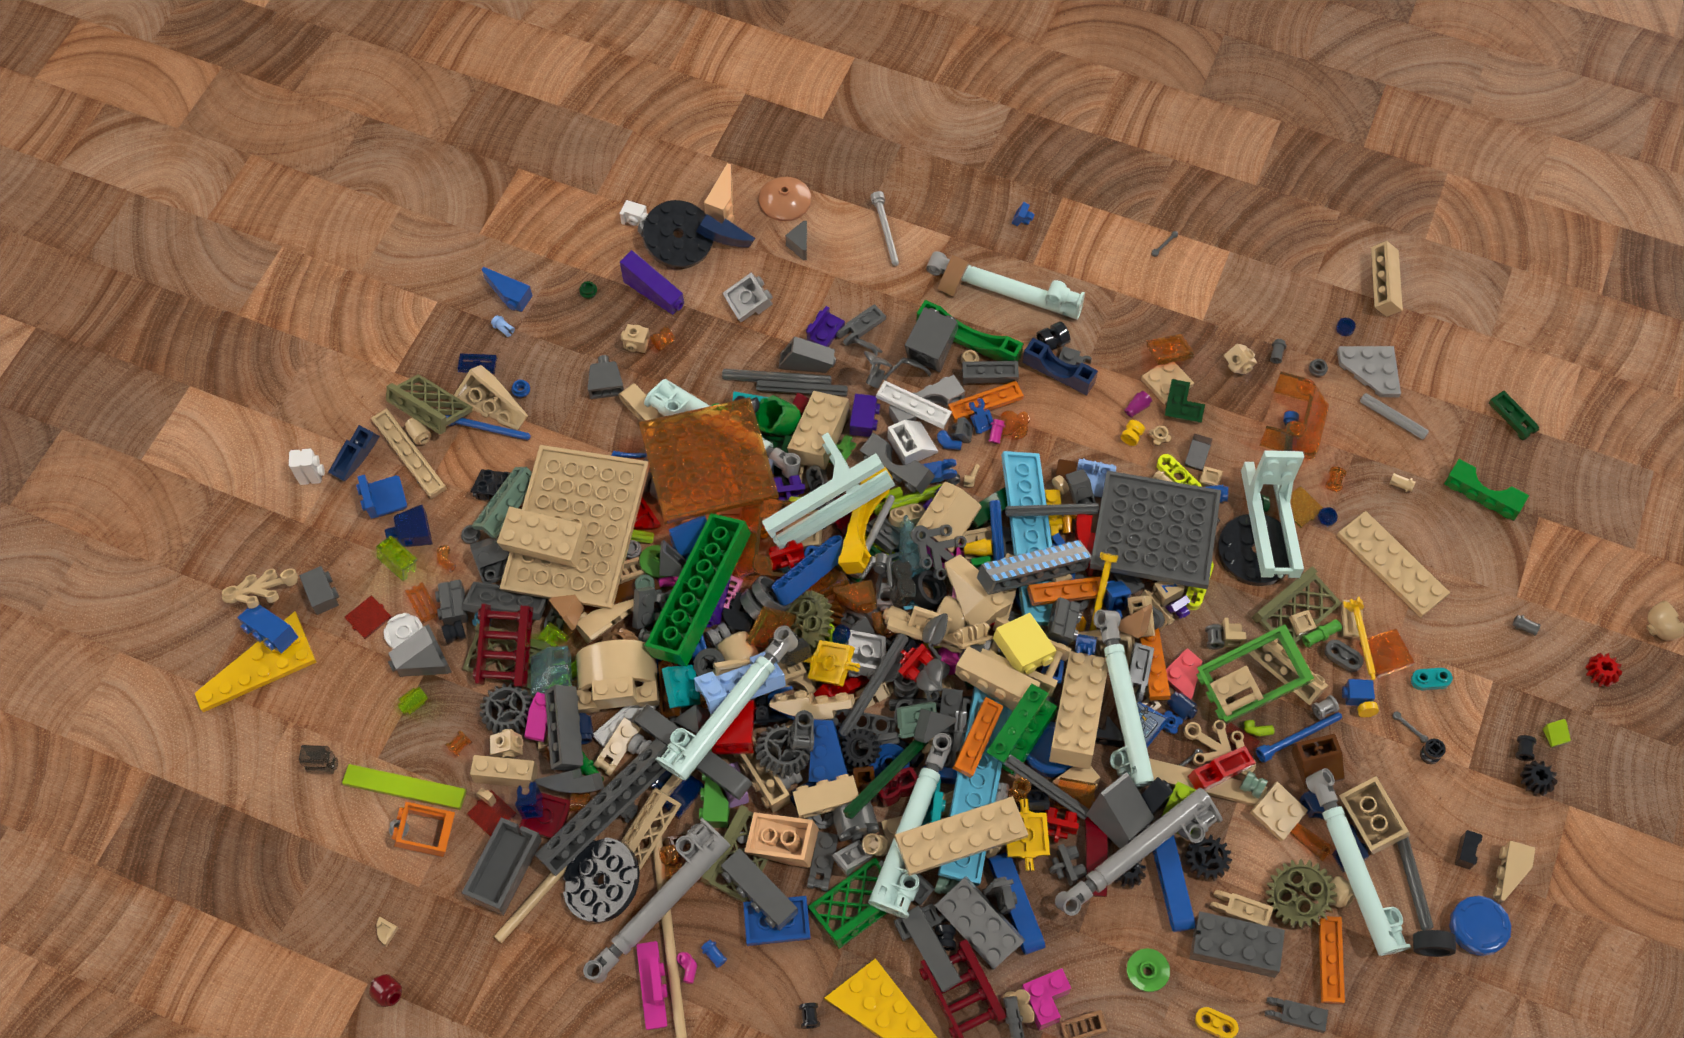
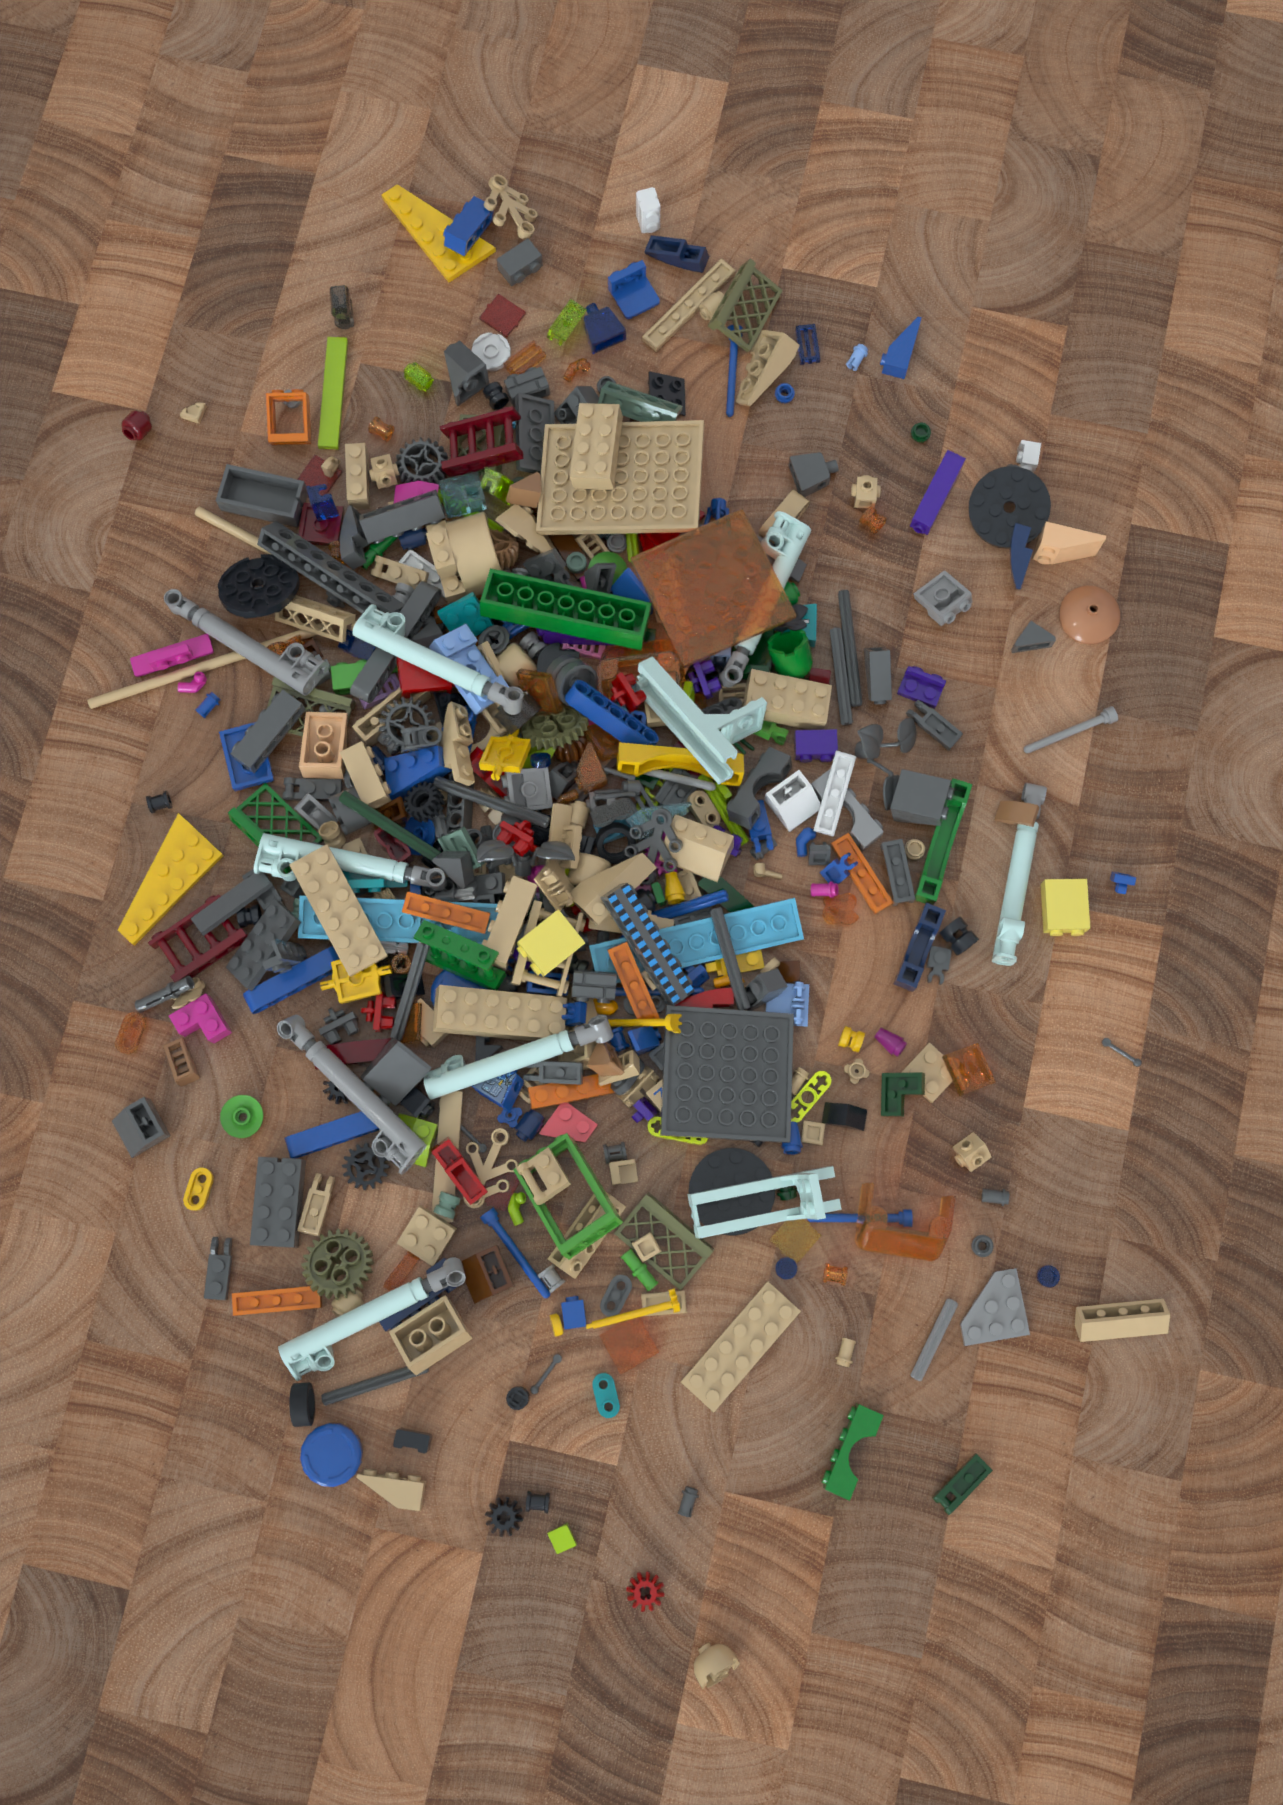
camera: 80 degrees right, 15 degrees up
none -> light yellow brick [1041,879,1090,936]

